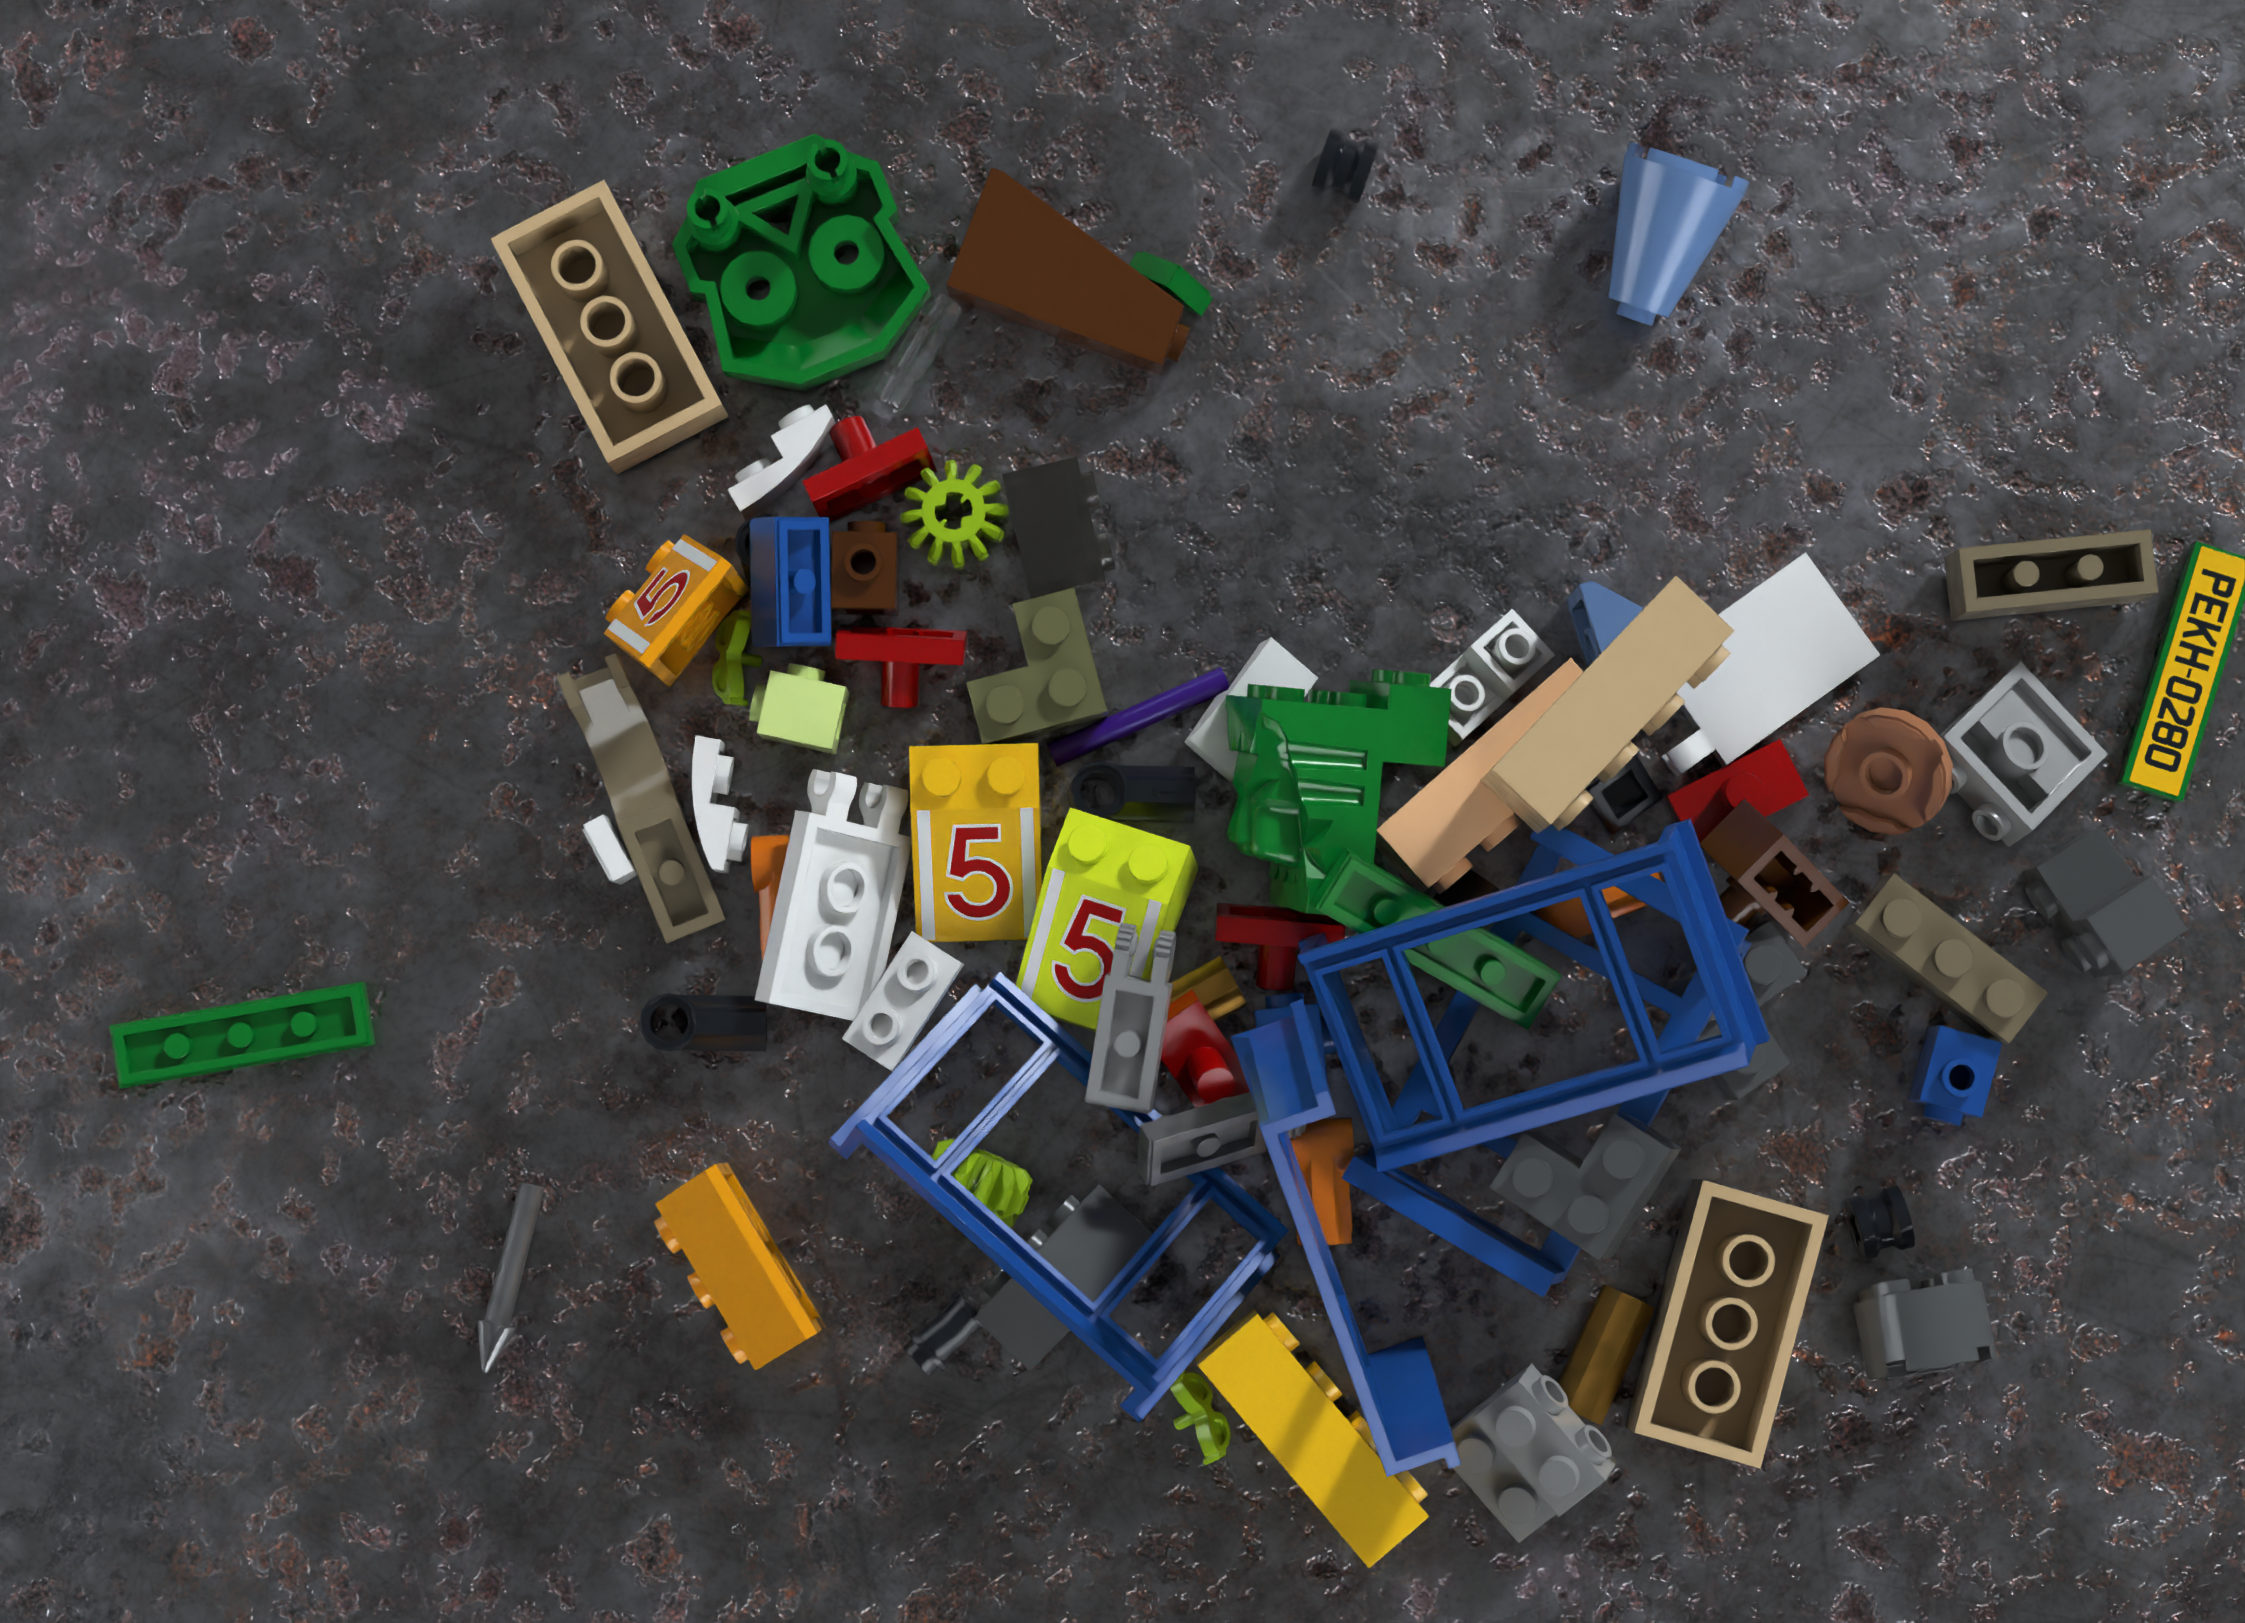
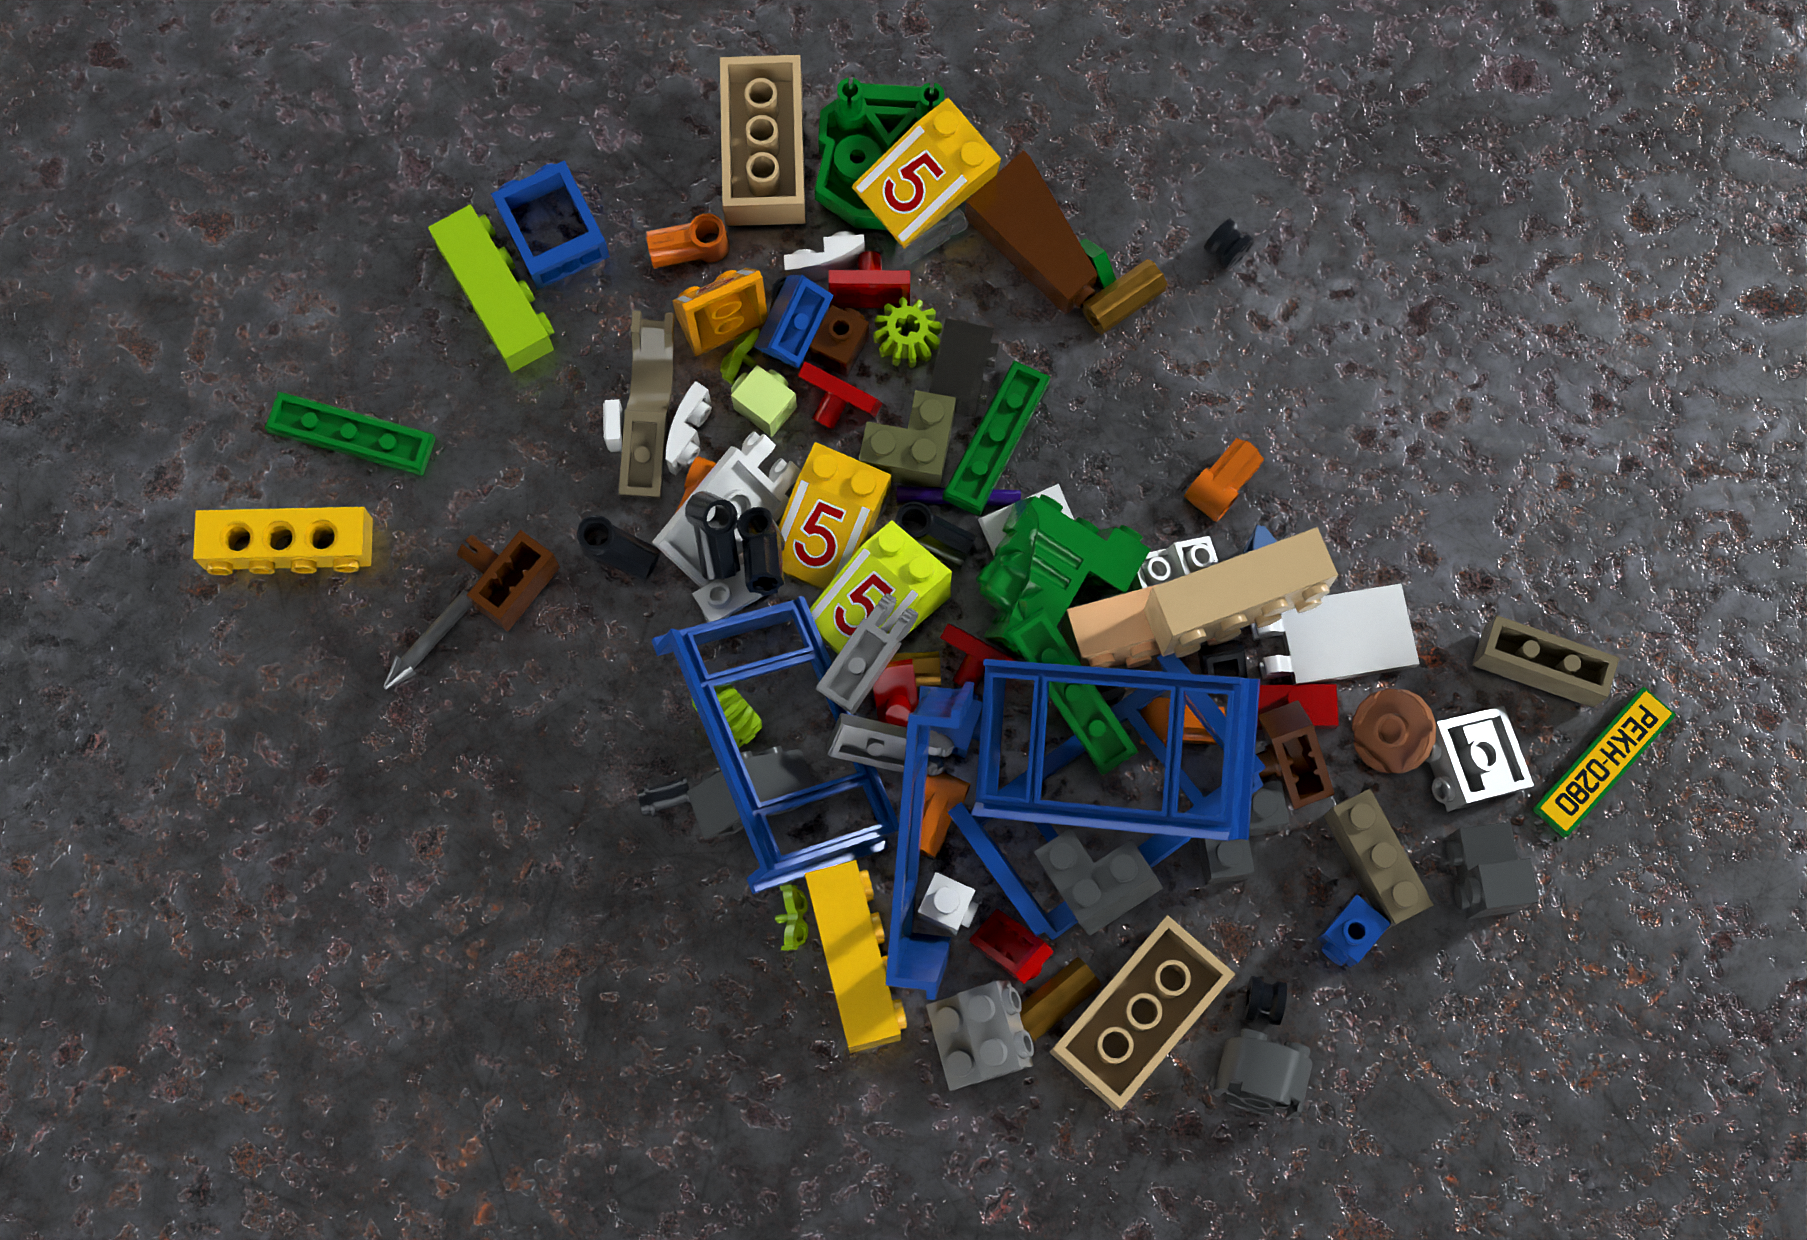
camera: 25 degrees right, 10 degrees down
light orange slope [654,1162,826,1371] -> none
medium blue cone [1608,142,1749,326] -> none
none -> yellow brick [193,507,373,575]
none -> lime brick [428,204,555,373]
none -> reddish brown brick [457,529,560,632]
none -> blue window [491,160,610,290]
none -> orange piece [646,213,730,268]
none -> black piece [685,491,741,580]
none -> black piece [736,507,785,596]
none -> yellow slope [852,97,1001,249]
none -> white brick [917,872,979,936]
none -> green tile [942,360,1051,517]
none -> red tile [968,909,1054,984]
none -> pearl gold axle [1081,259,1168,335]
none -> orange piece [1184,438,1264,522]

